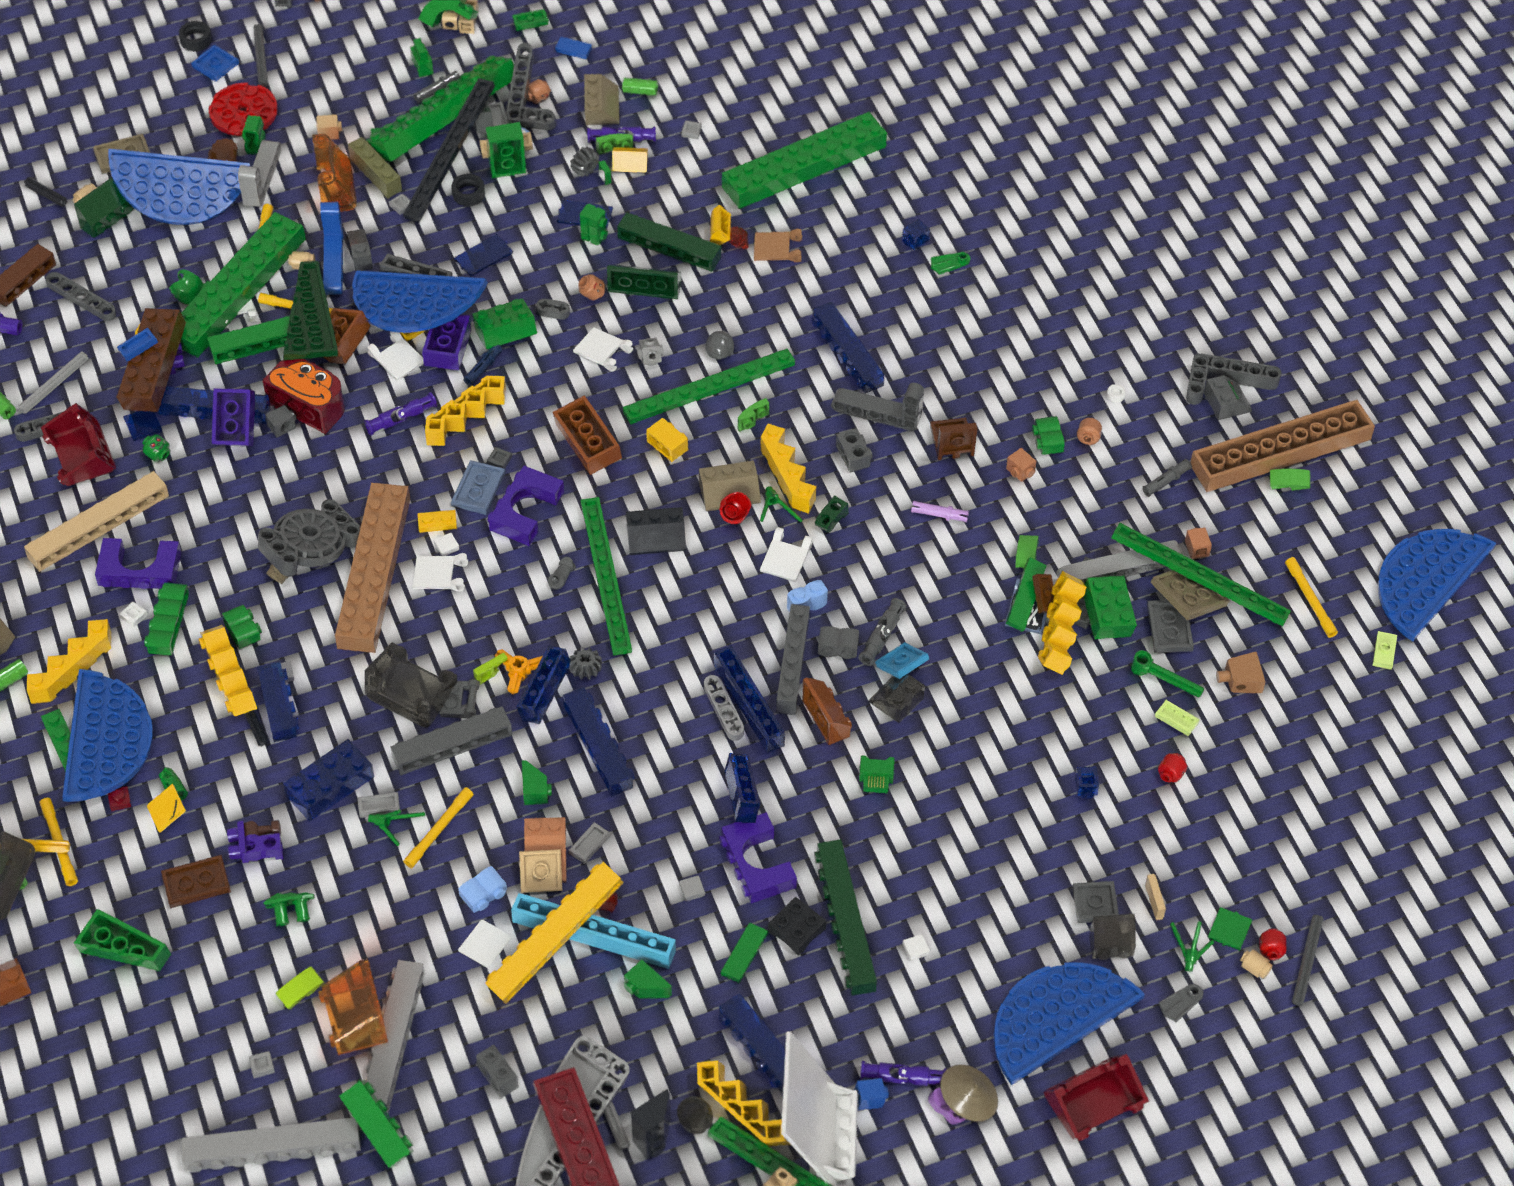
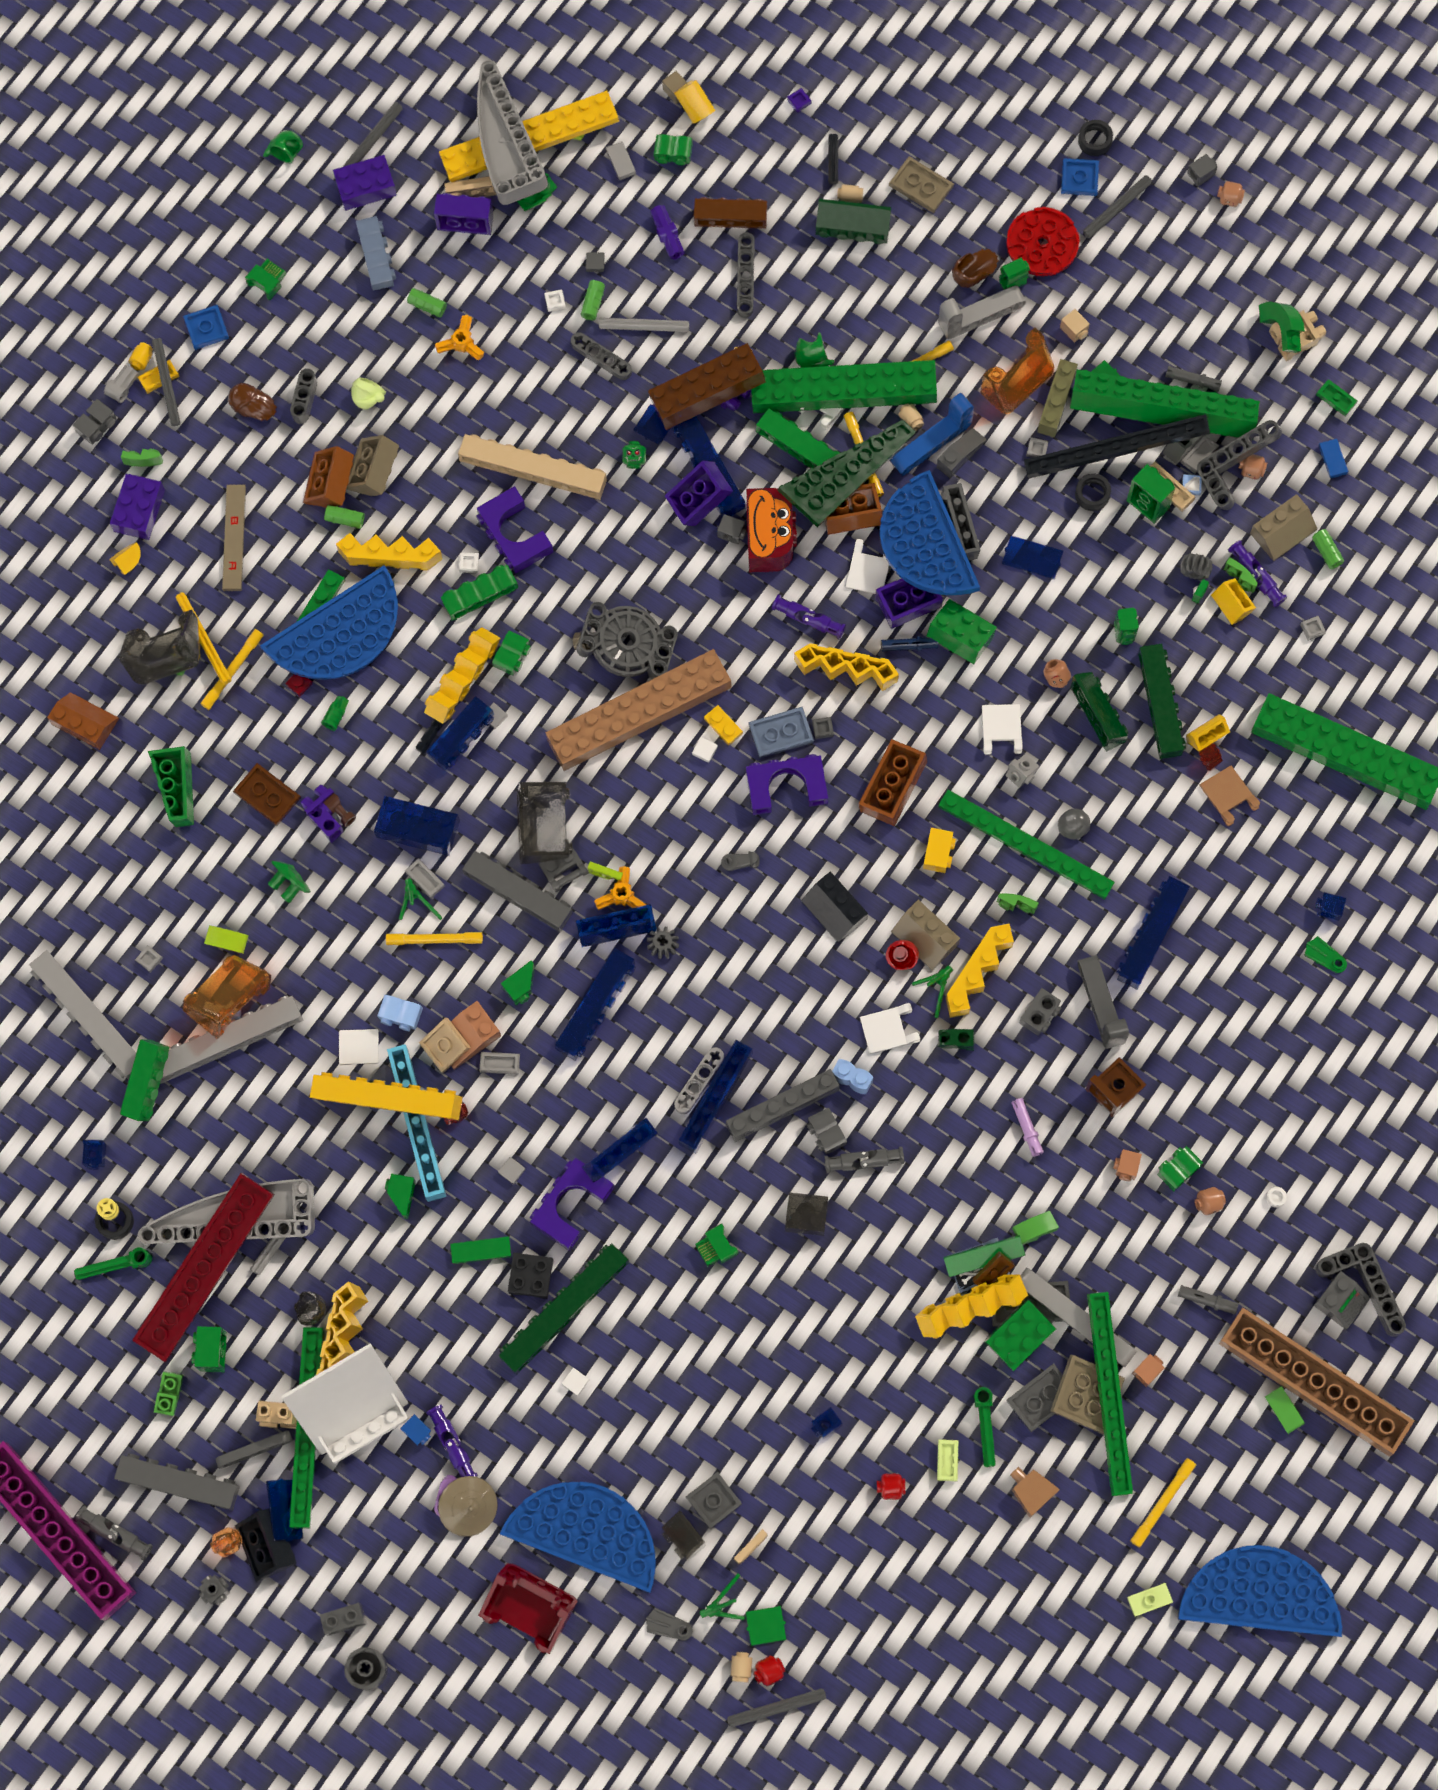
camera: 60 degrees right, 20 degrees up
dark red windscreen [41,403,116,486] -> none
plate [108,149,250,225] -> none
blue tile [117,328,158,362] -> none
yellow sticker [147,784,186,833] -> none
green piece [410,38,434,77] -> none
white flag [412,553,468,591] -> none
dark grey brick [476,1045,519,1099] -> none
dark grey beam [536,299,570,320] -> none
clear blue piece [557,200,613,230] -> none
green plate [580,497,632,656] -> none
black slope [631,1089,670,1160] -> none
clear blue brick [718,993,786,1098] -> none
dark orange slope [802,677,852,745] -> none
dark azure tile [875,642,929,679] -> none

